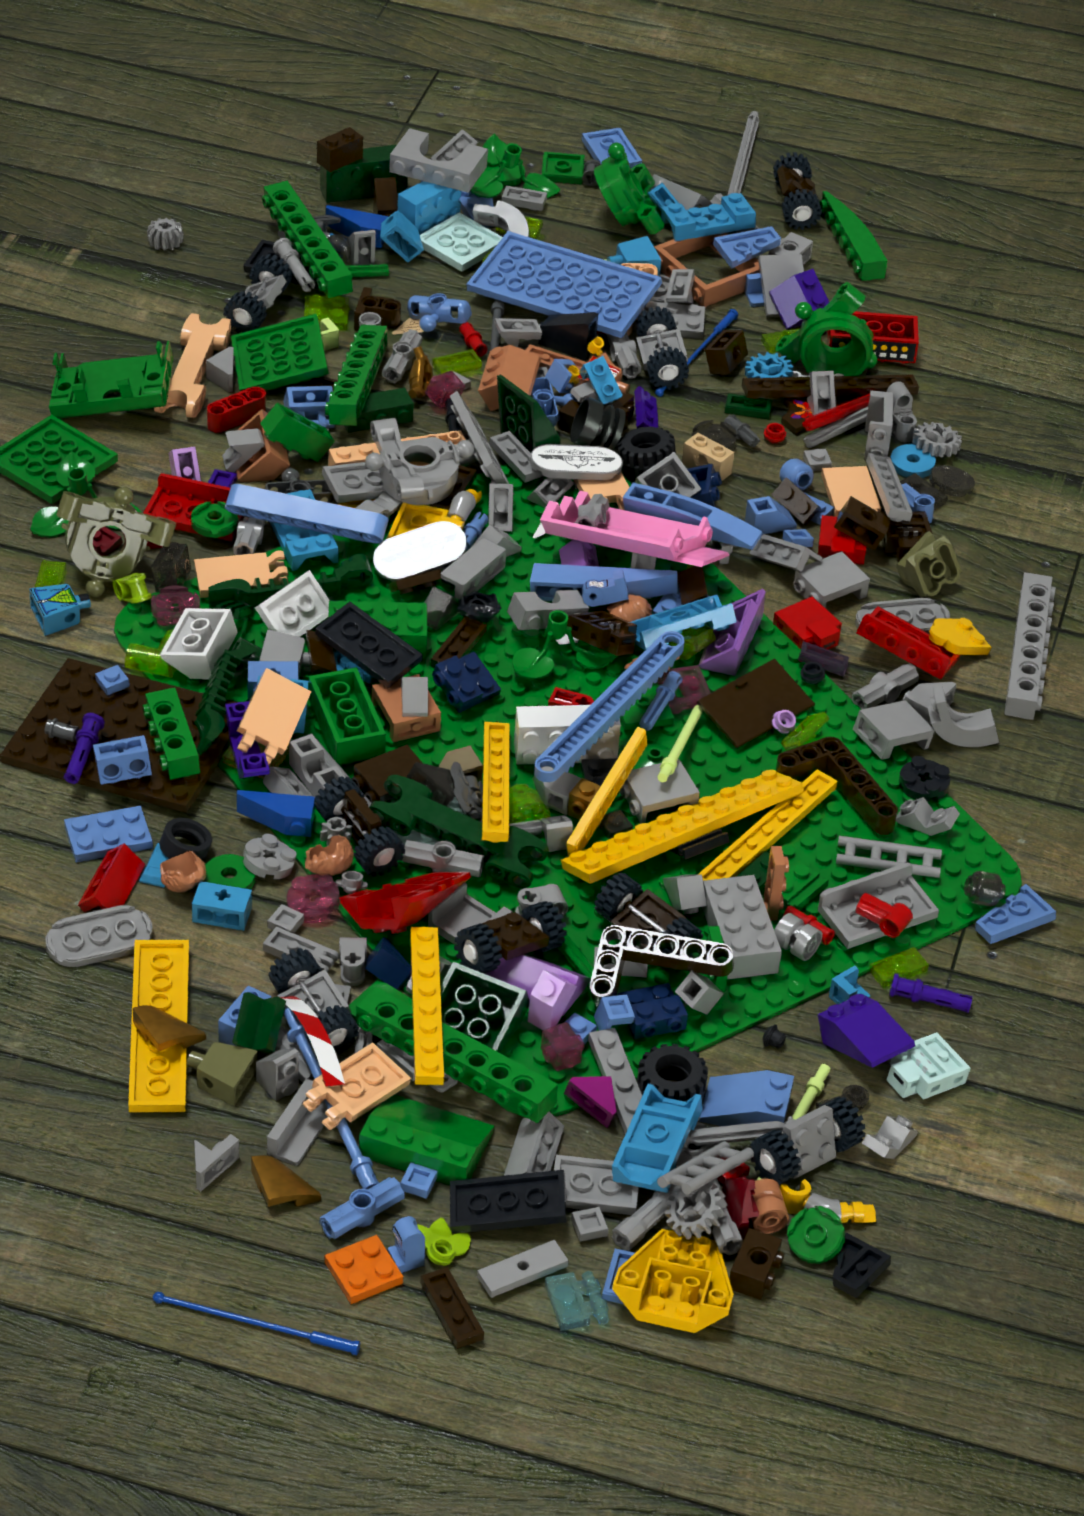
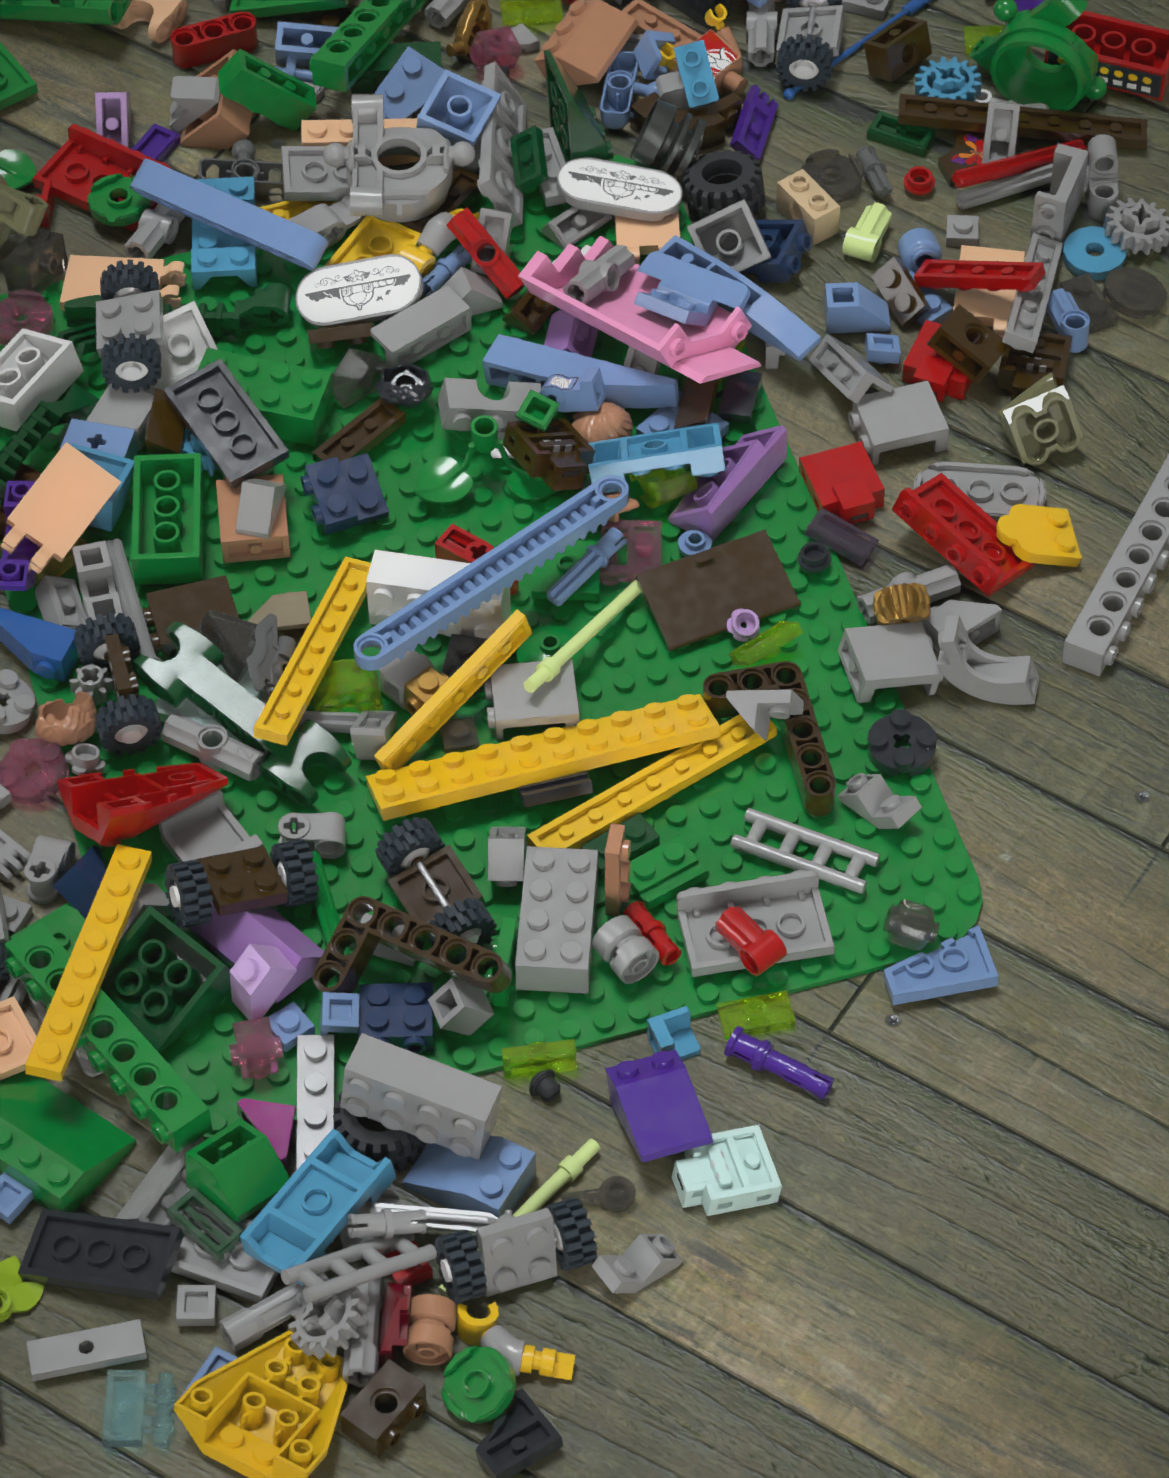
camera: 20 degrees right, 10 degrees up
none -> plate [96,259,164,393]
none -> dark green tile [166,1187,244,1262]
none -> green slope [186,1118,290,1223]
none -> light grey brick [340,1033,502,1160]
none -> light grey pin [347,1208,427,1239]
none -> medium blue wing [374,46,444,119]
none -> medium blue slope [416,69,502,146]
none -> red piece [446,208,525,300]
none -> dark brown slope [502,288,556,336]
none -> clear neon green plate [502,1039,577,1079]
none -> dark green plate [510,125,548,193]
none -> green slope [515,389,560,432]
none -> medium blue plate [634,251,750,326]
none -> medium blue plate [678,530,712,557]
none -> black slope [718,371,763,424]
none -> light grey slope [726,690,804,740]
none -> yellowish green piece [842,202,892,263]
none -> pearl gold gear [873,582,931,625]
none -> red plate [914,259,1045,292]

